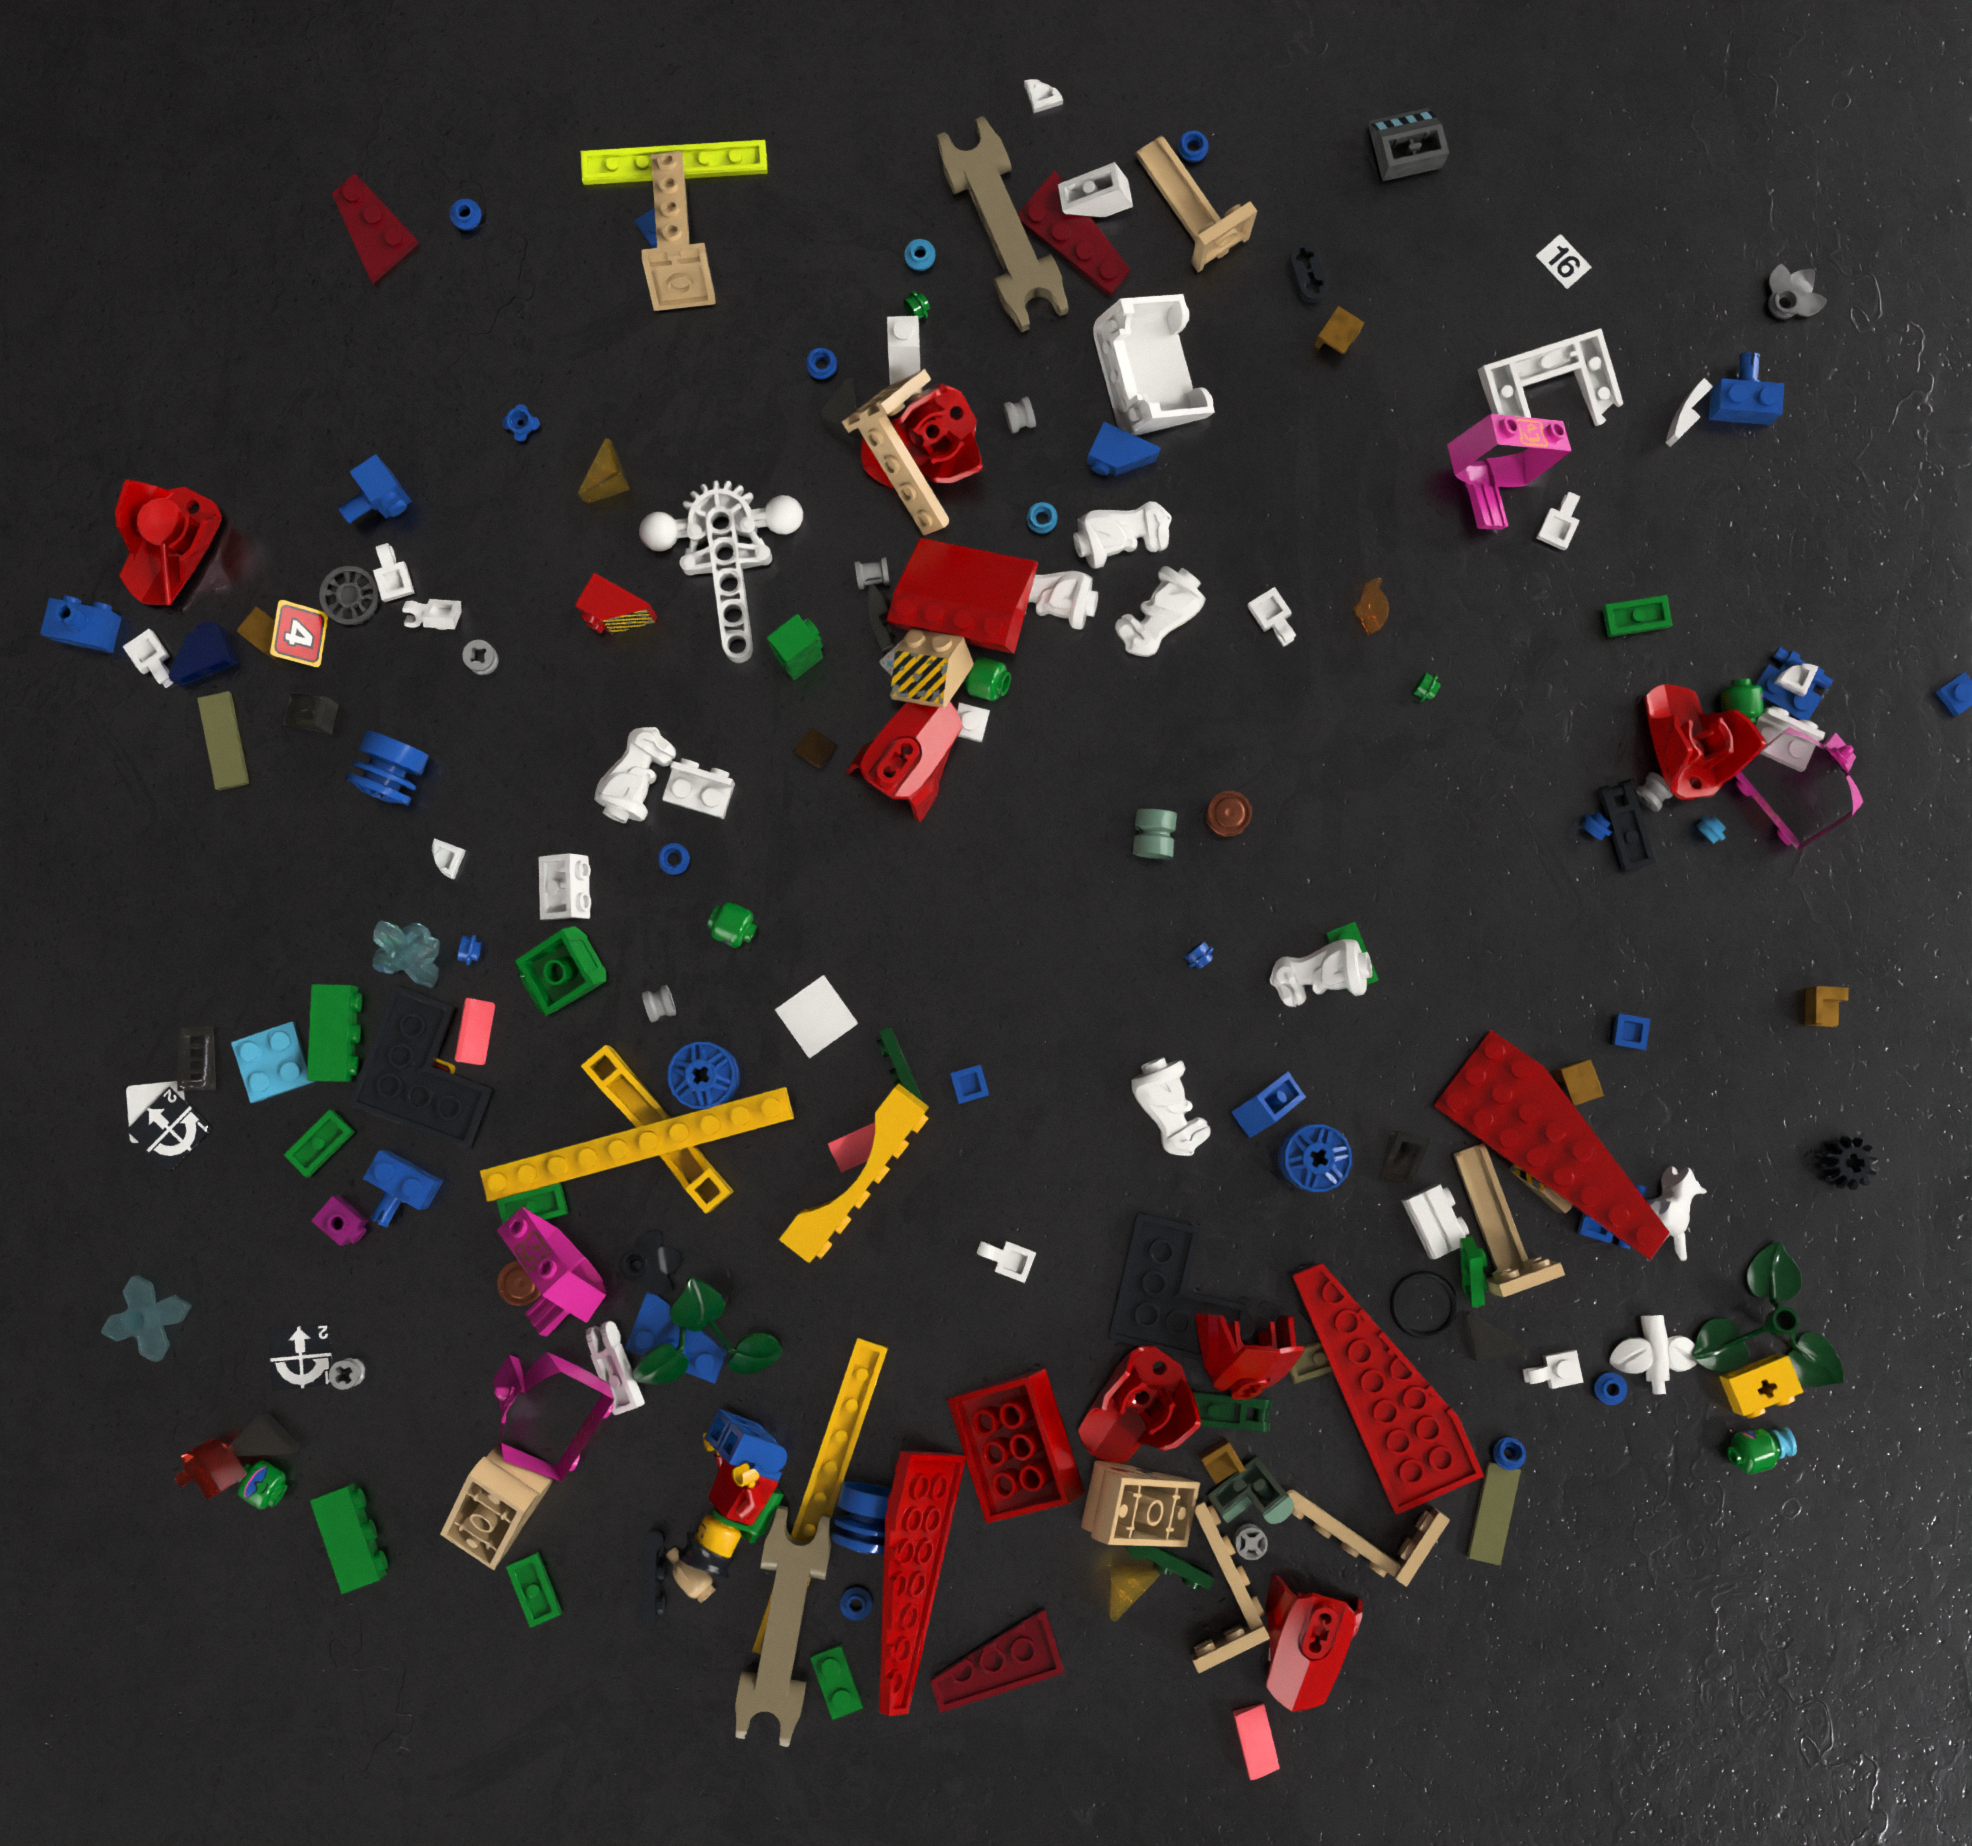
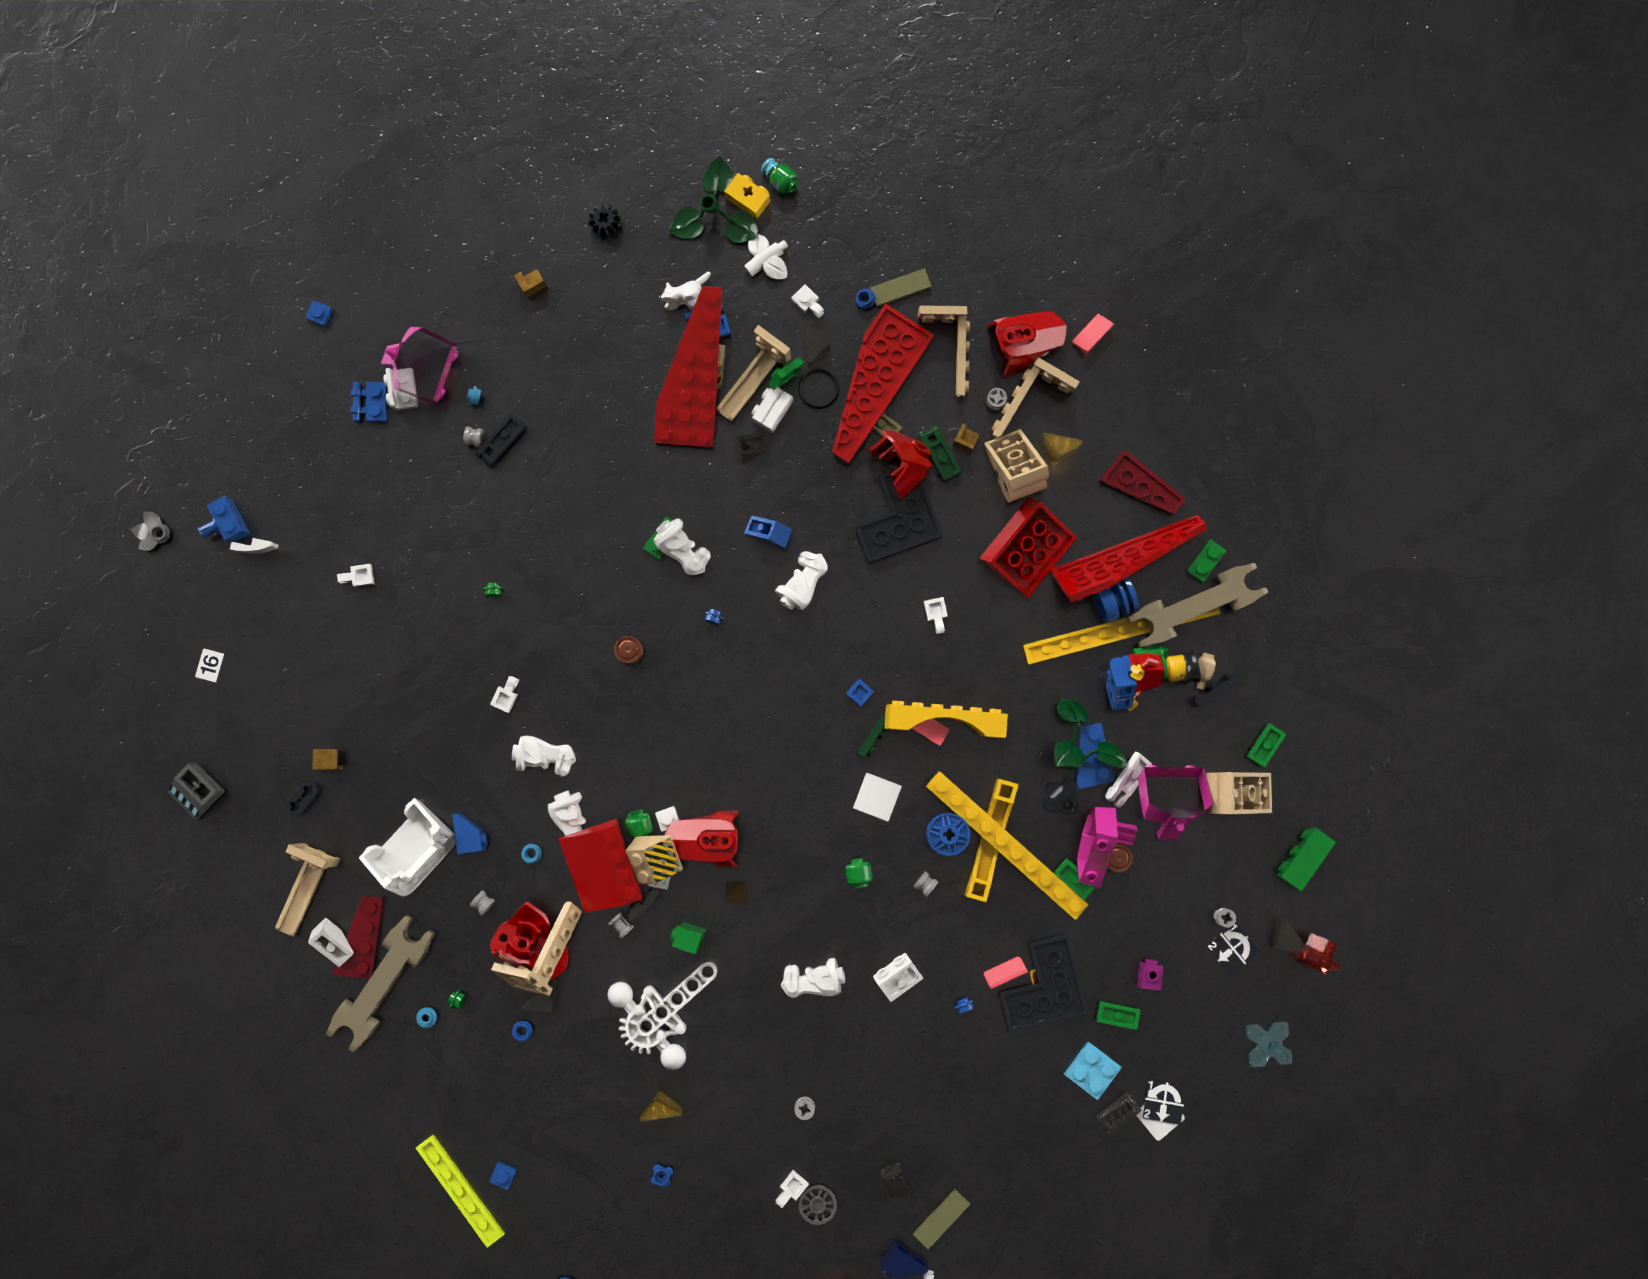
camera: 115 degrees left, 0 degrees up
green head [236,1460,288,1510] -> none
pearl gold panel [237,607,276,660] -> none
sticker [270,600,328,667] -> none
green brick [307,984,362,1082] -> none
blue brick [337,454,412,524] -> none
blue wheel [345,730,429,806] -> none
blue brick [363,1150,443,1228] -> none
clear light blue plant [373,920,440,988] -> none
white plate [402,599,462,630] -> none
white tile [432,838,466,880] -> none
green slope [515,926,606,1017] -> none
red slope [575,573,658,634] -> none
tan bracket [641,151,716,311] -> none
blue plate [658,843,690,875] -> none
white bracket [663,758,735,819] -> none
blue plate [840,1587,873,1621] -> none
white slope [887,316,920,385] -> none
white tile [1024,79,1063,113] -> none
white animal [1073,501,1172,569] -> none
red piece [1077,1345,1201,1463] -> none
dark green plate [1126,1545,1215,1591] -> none
sand green wheel [1132,809,1177,859] -> none
blue plate [1177,131,1209,162] -> none
sand green brick [1207,1456,1294,1524] -> none
blue wheel [1278,1124,1352,1192] -> none
clear orange piece [1354,577,1389,635] -> none
dark pink piece [1447,414,1571,530] -> none
white wedge [1477,328,1623,427] -> none
pearl gold panel [1553,1059,1604,1105] -> none
blue plate [1581,812,1612,840] -> none
blue plate [1594,1372,1627,1405] -> none
green plate [1602,595,1673,637] -> none
blue plate [1611,1013,1650,1051] -> none
red piece [1644,684,1766,801] -> none
green head [1721,679,1764,723] -> none
white tile [1773,664,1818,697] -> none

